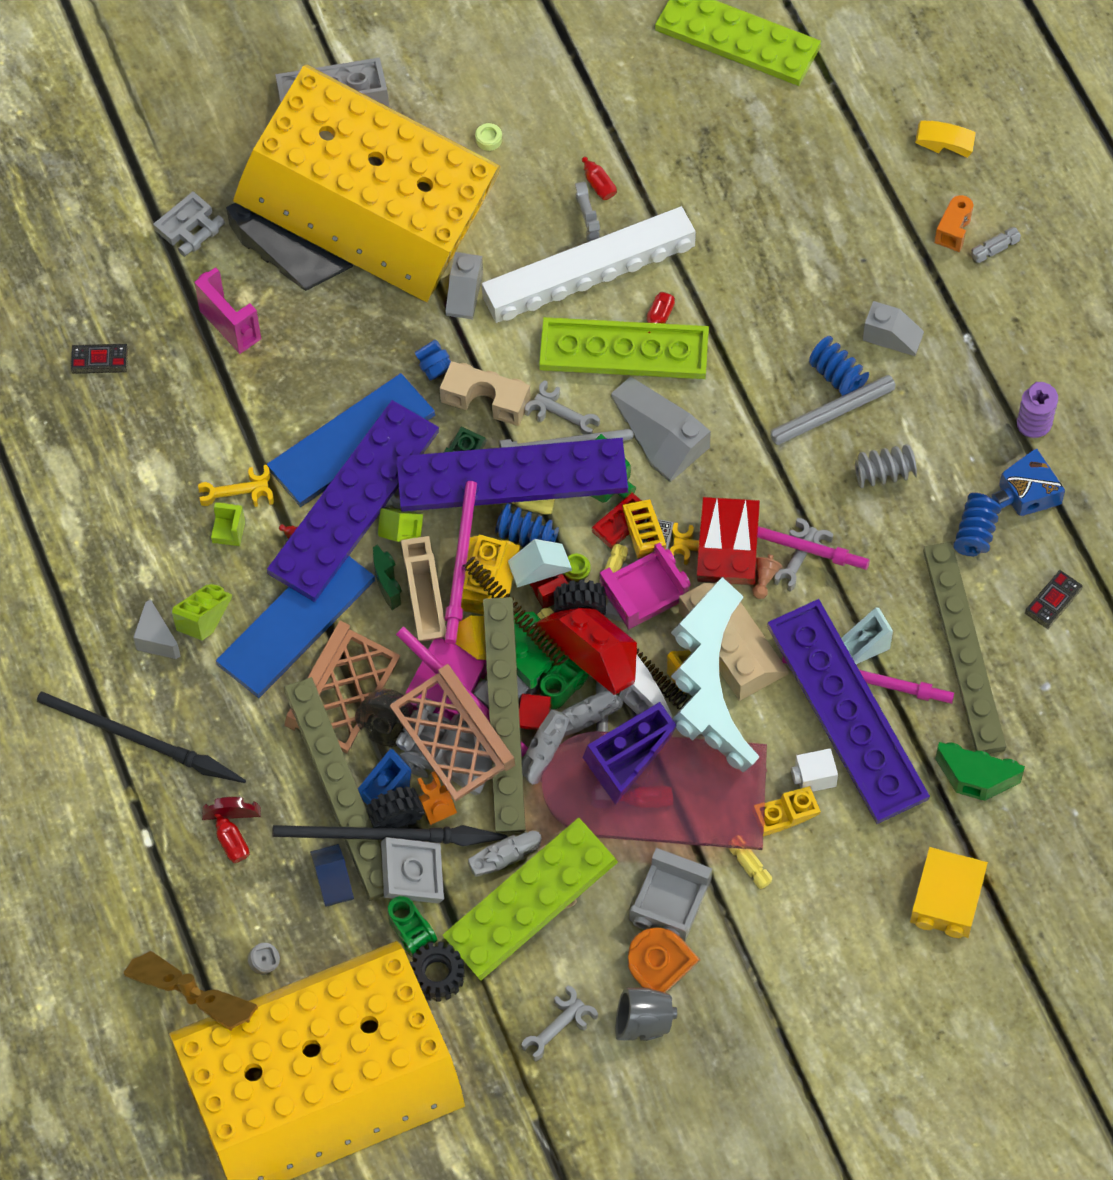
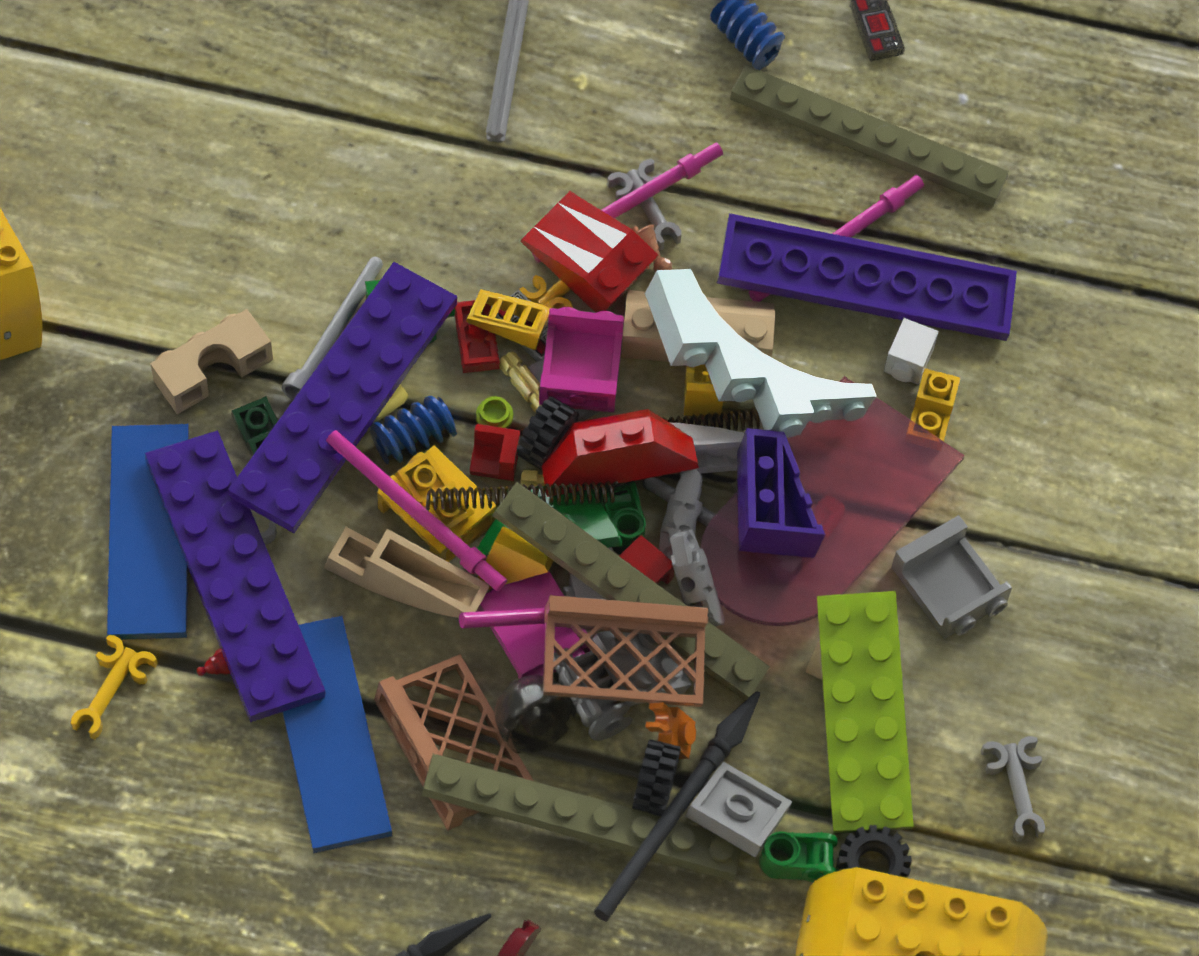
camera: 60 degrees left, 0 degrees up
light grey slope [133,600,181,659] -> none
lime slope [172,584,232,641] -> none
lime panel [211,502,245,546] -> none
dark blue slope [310,844,354,907] -> none
blue slope [358,749,411,805] -> none
dark green slope [373,544,402,610] -> none
lime panel [378,508,423,542] -> none
blue piece [415,339,451,381] -> none
light grey slope [446,252,483,320] -> none
light grey hinge [468,830,542,877] -> none
white brick [482,206,696,323] -> none
light aqua slope [508,539,572,587] -> none
light grey bar [525,380,600,435] -> none
lime plate [539,317,709,379] -> none
light grey bar [575,182,600,242] -> none
red piece [582,157,617,200] -> none
light grey wedge [611,376,711,482] -> none
dark grey helmet [615,988,677,1041] -> none
orange tile [628,928,700,993] -> none
red piece [646,292,675,333] -> none
light yellow axle [728,836,772,889] -> none
blue piece [809,336,869,396] -> none
light aqua slope [841,608,893,664] -> none
light grey piece [855,444,917,488] -> none
yellow panel [910,847,988,938] -> none
green slope [935,742,1025,801] -> none

